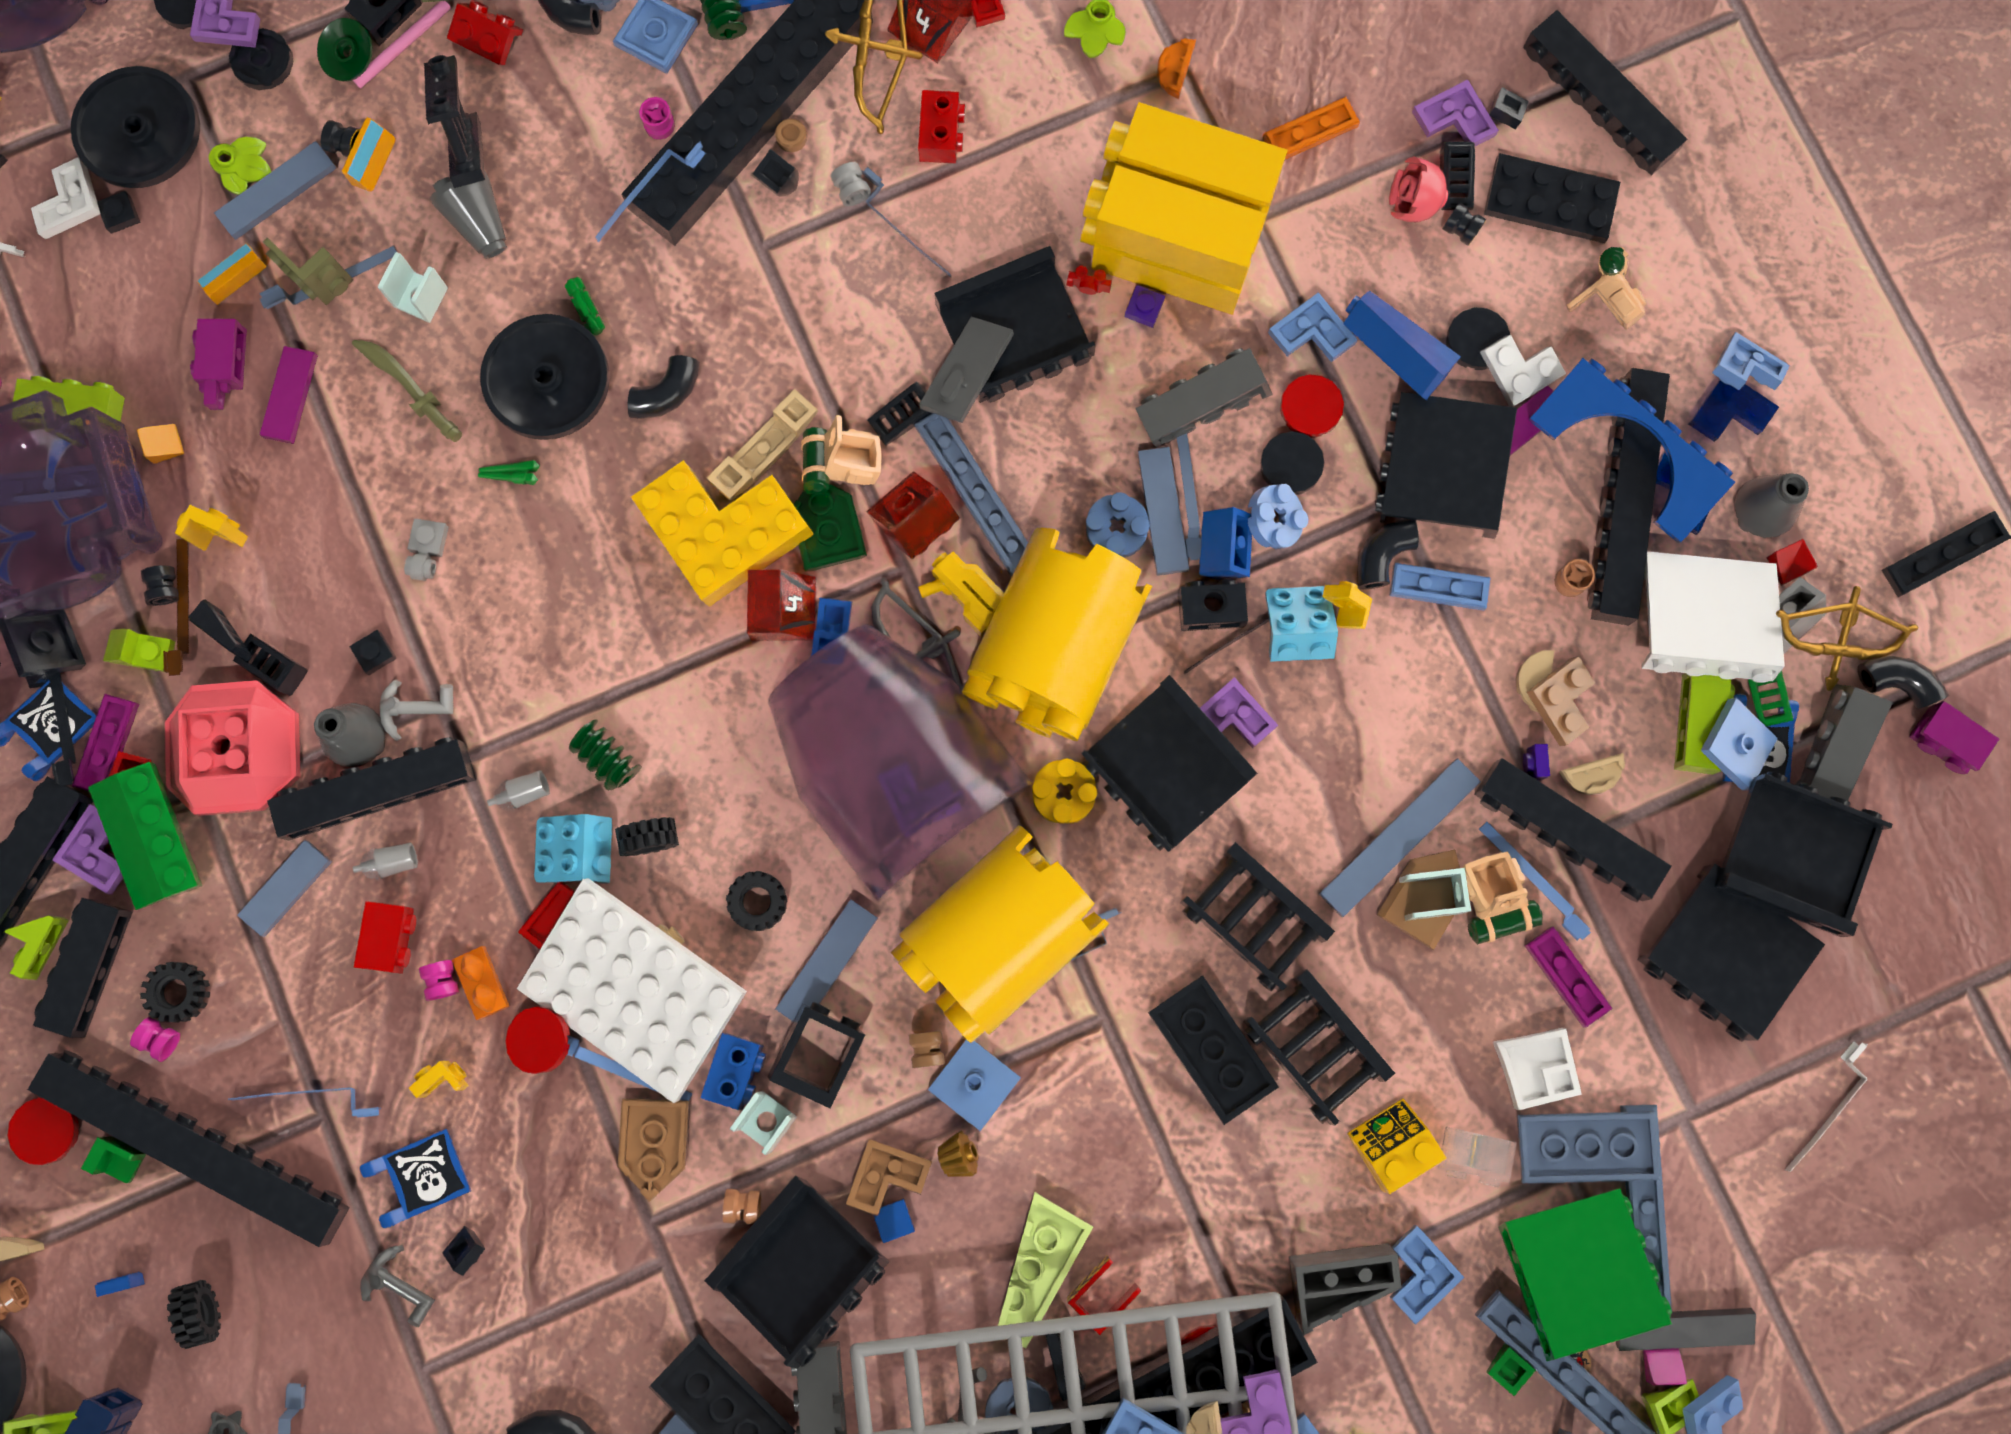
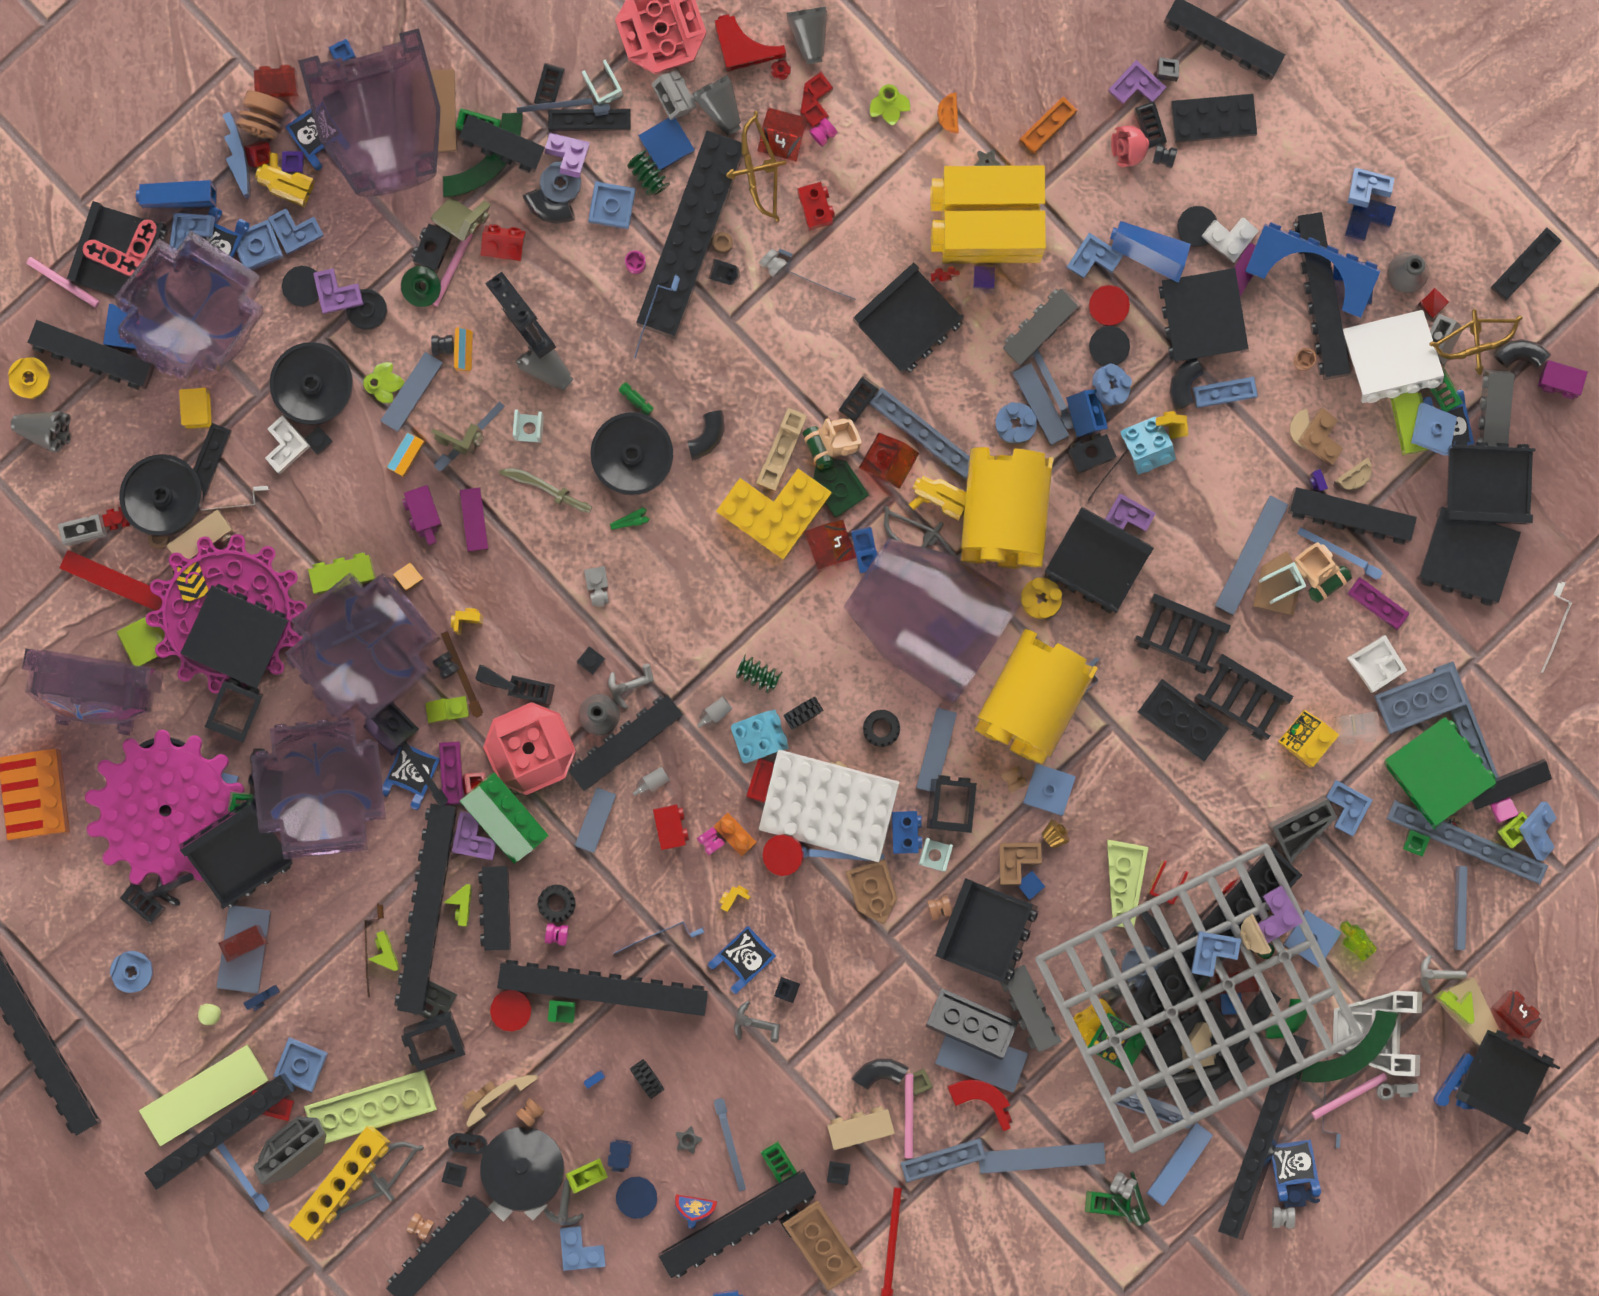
camera: 20 degrees left, 5 degrees up
dark grey piece [919,317,1014,423] -> none
light nougat piece [1567,247,1647,330] -> none
none -> dark pink wheel [809,118,838,147]

